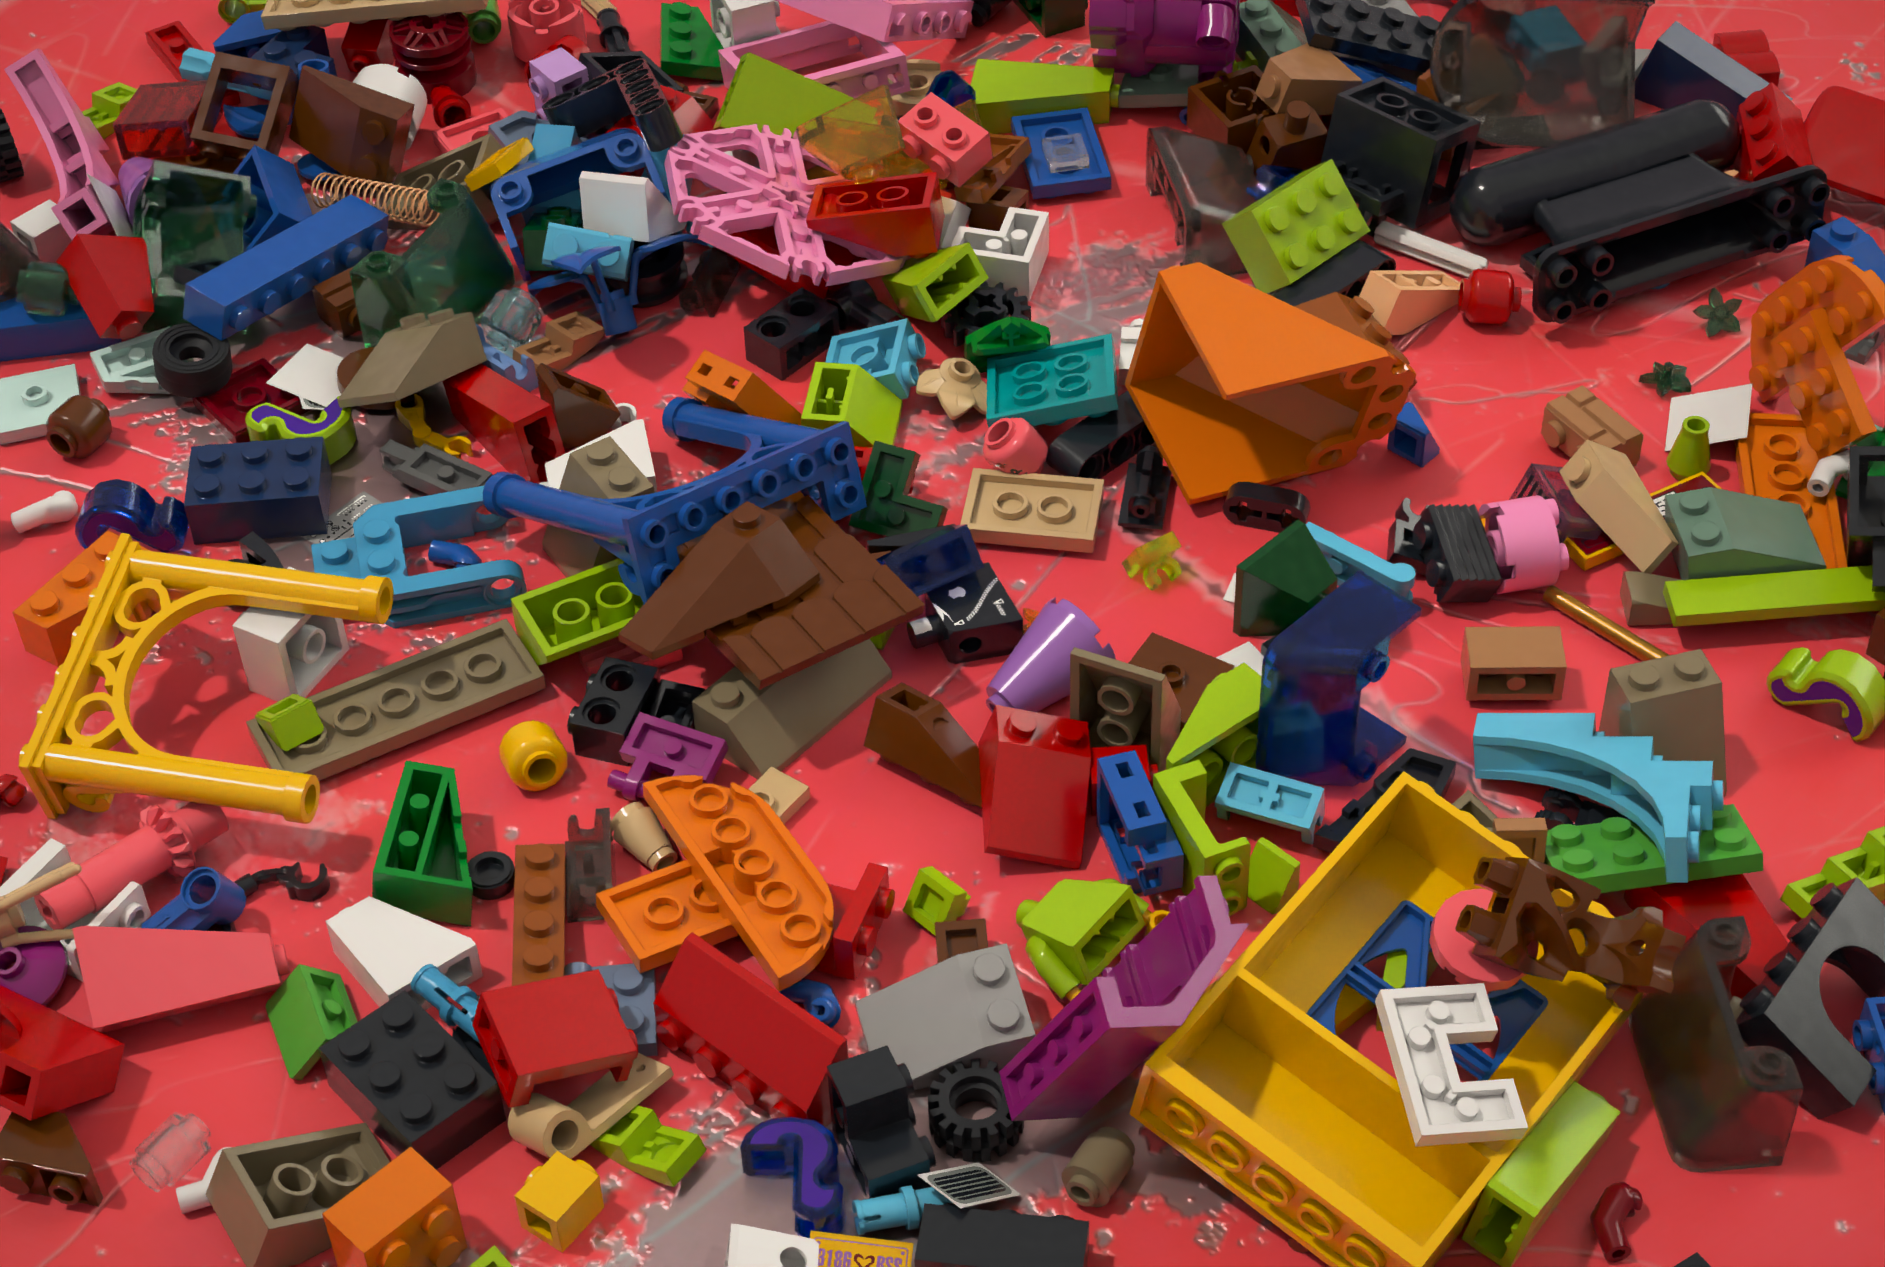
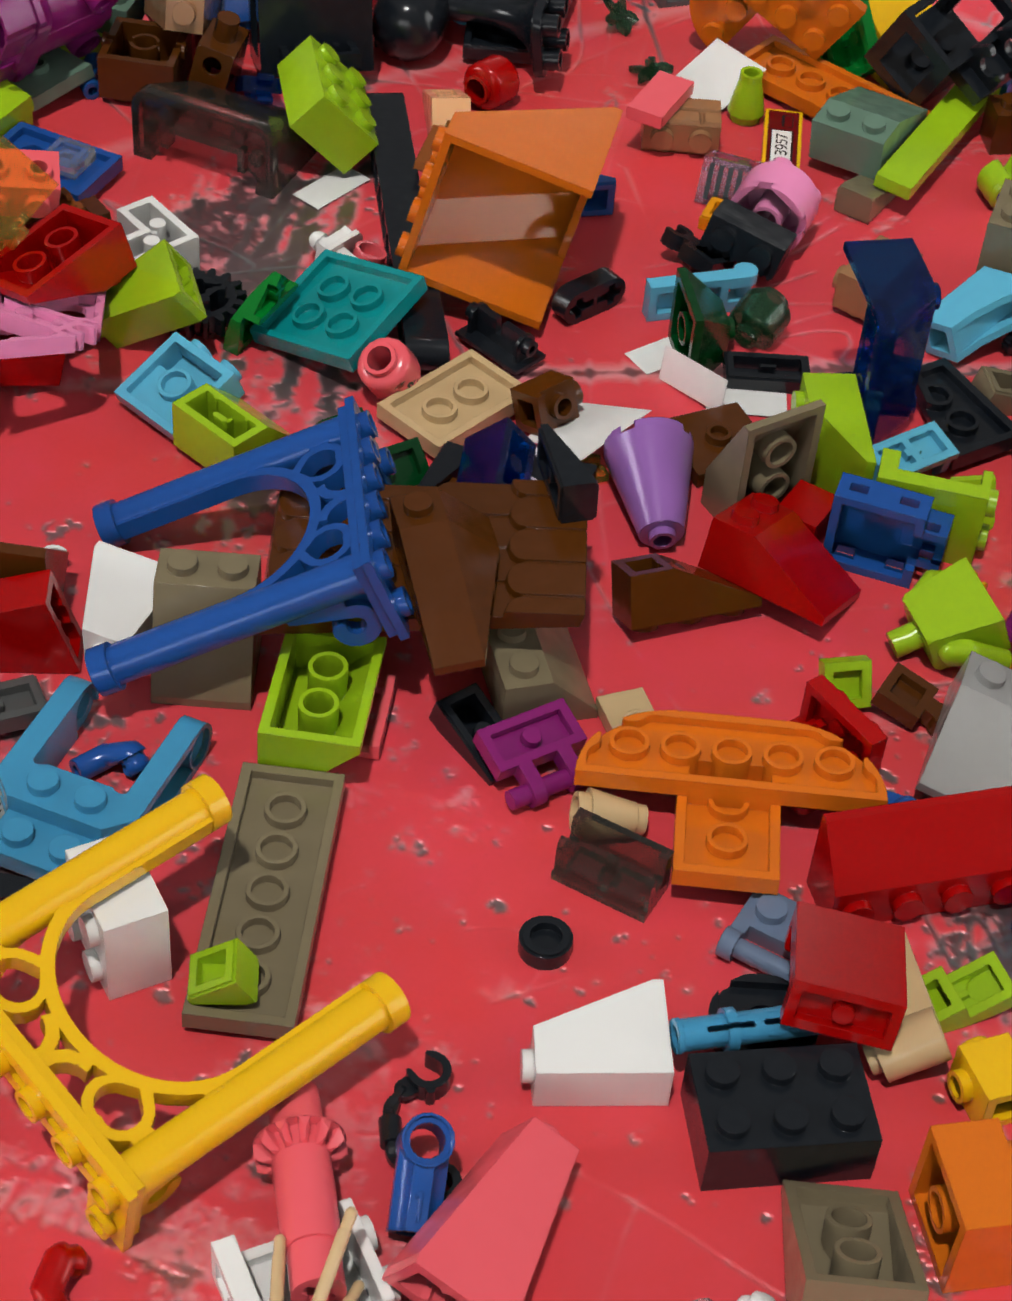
camera: 60 degrees left, 0 degrees up
bright green panel [266,964,358,1080] -> none
green wedge [372,761,473,926] -> none
yellow head [499,720,568,792] -> none
dark orange plate [512,843,565,986] -> none
black brick [567,657,660,766] -> none
orange piece [682,349,802,425] -> none
black brick [743,287,840,381] -> none
black piece [824,279,906,330] -> none
tan plate [916,357,987,420] -> none
clear neon green tile [1122,531,1182,591] -> none
white axle [1374,221,1489,278] -> none
pearl gold bar [1543,585,1670,661] -> none
tan slope [1559,440,1678,574] -> none
white arm [1807,450,1850,497] -> none
none -> reddish brown brick [510,370,583,436]
none -> white sticker [521,402,652,461]
none -> black slope [537,424,599,524]
none -> coral tile [626,70,694,130]
none -> white sticker [659,345,728,408]

